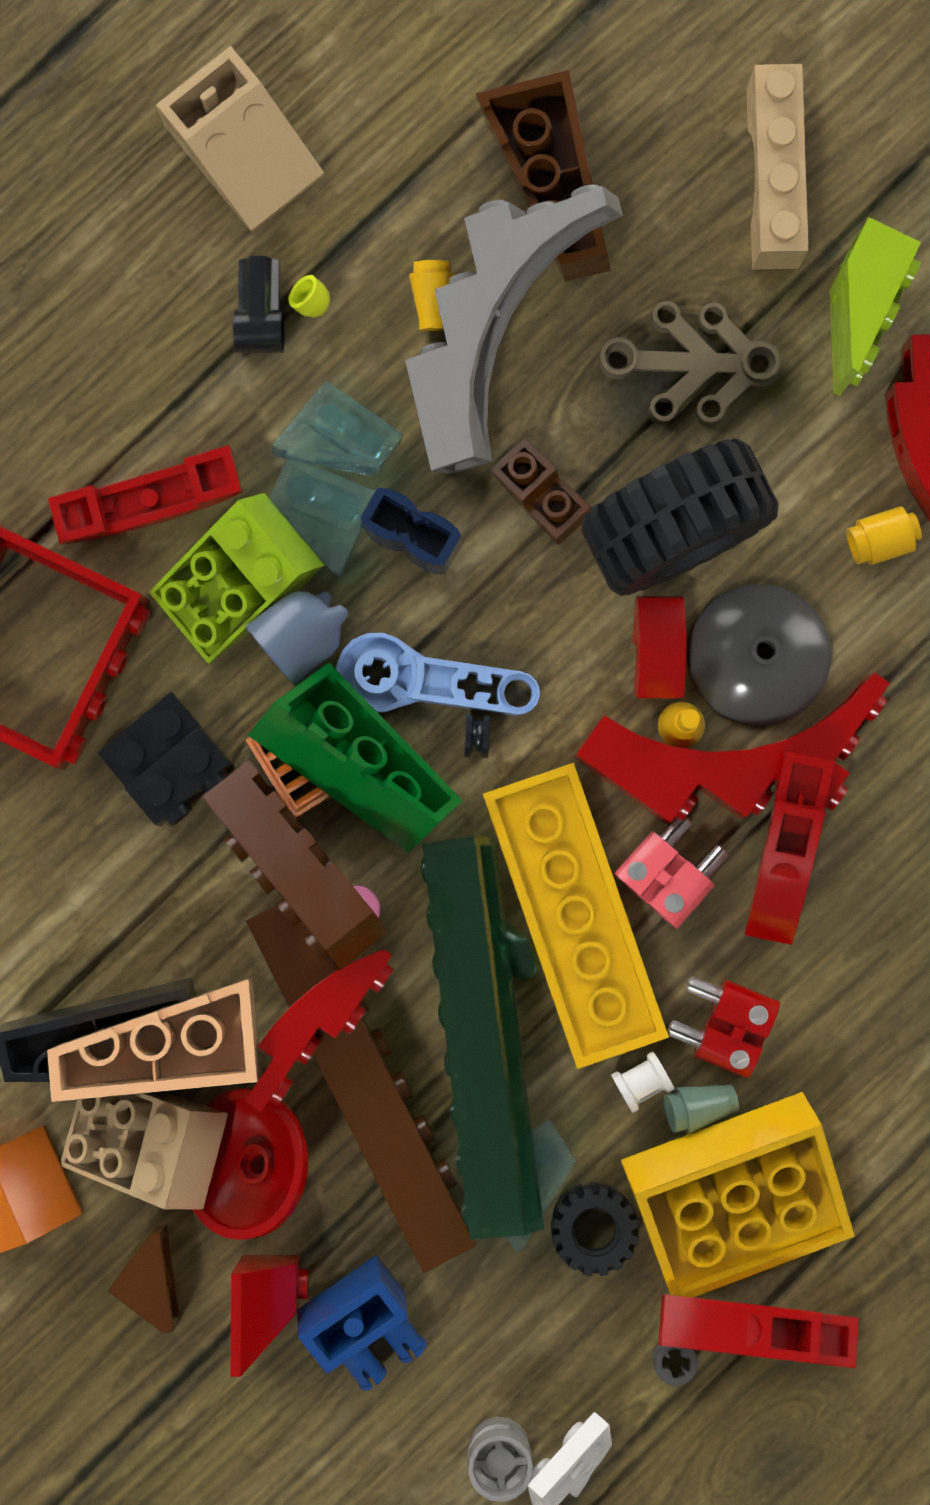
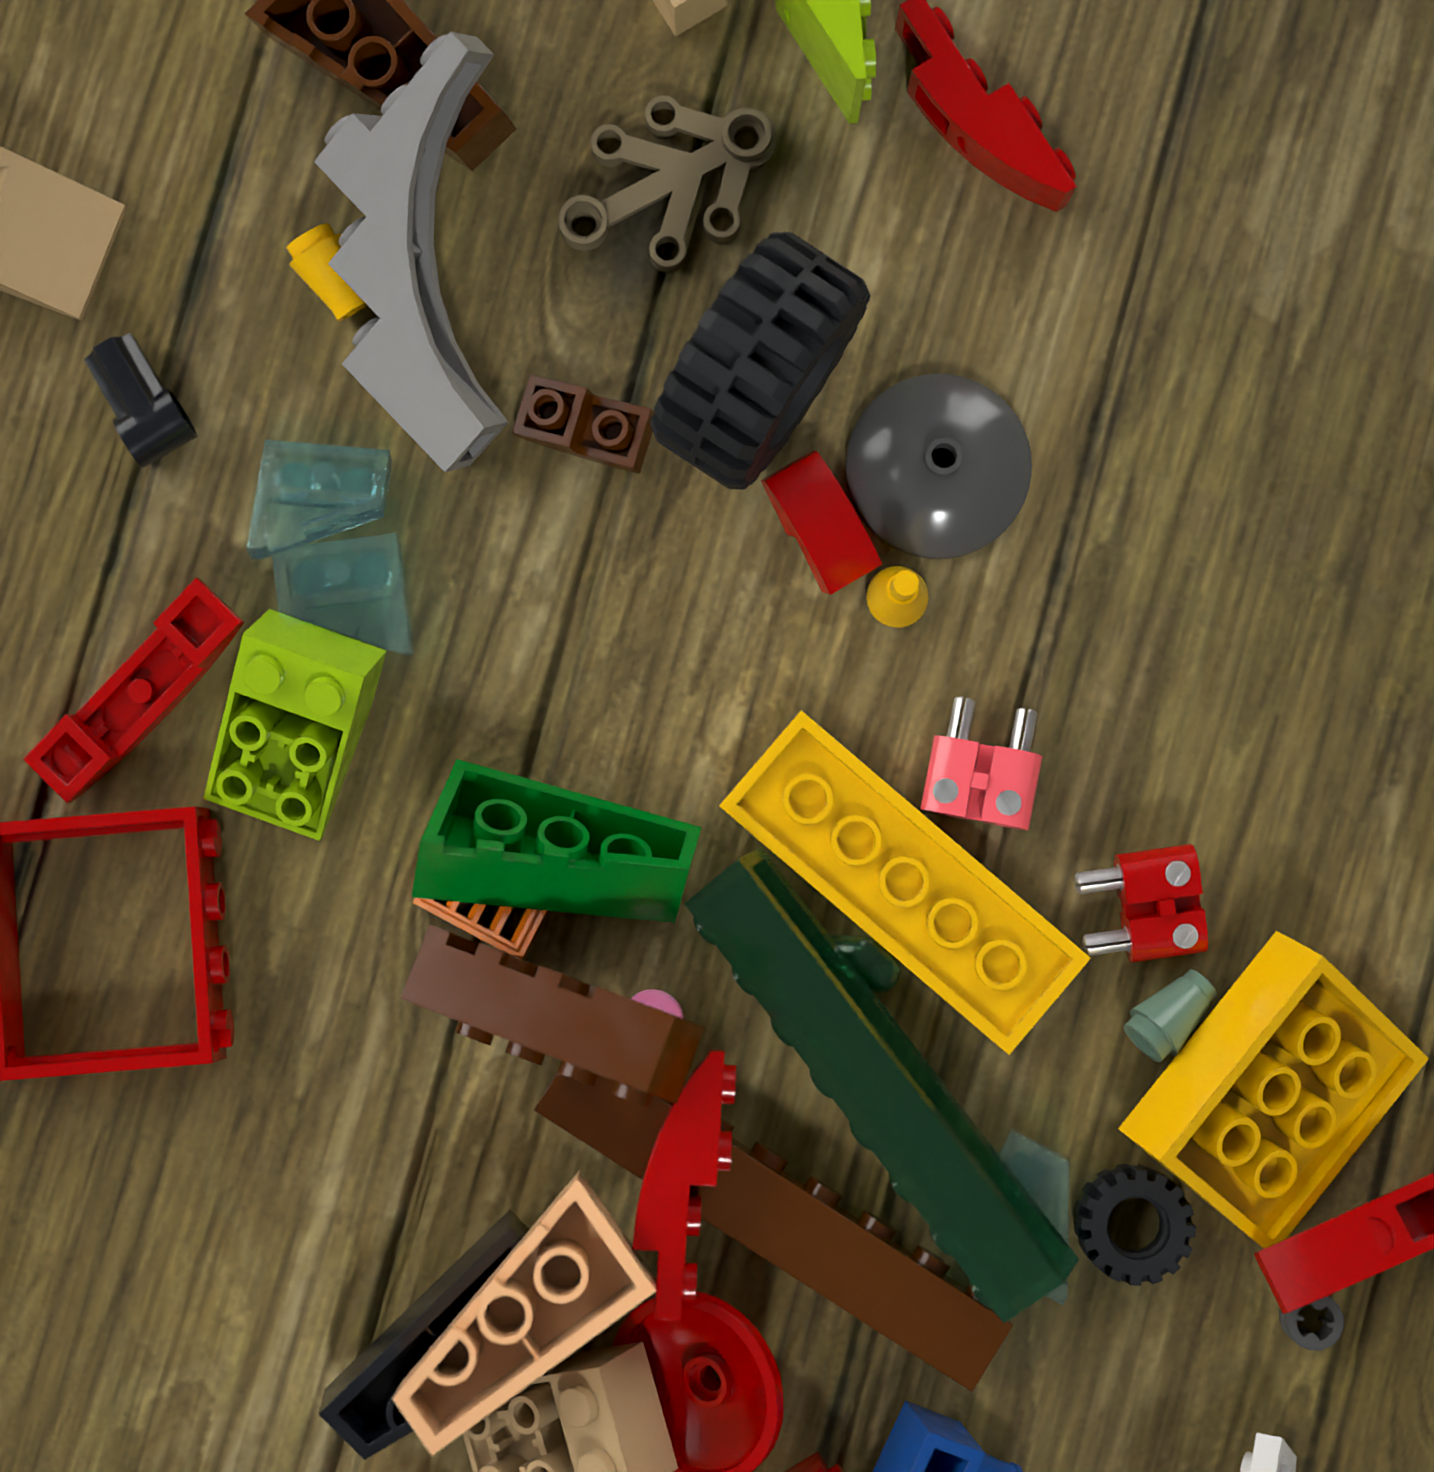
camera: 30 degrees left, 0 degrees up
black plate [98,692,234,827] -> none
sand blue piece [245,591,348,687] -> none
neon yellow hinge [288,275,330,318] -> none
light blue beam [336,633,540,716] -> none
dark blue brick [360,488,461,574] -> none
black bush [464,715,490,759] -> none
red arch [573,672,890,824] -> none
white bush [611,1051,675,1113] -> none
red slope [744,749,835,945] -> none
yellow brick [846,506,922,565] -> none

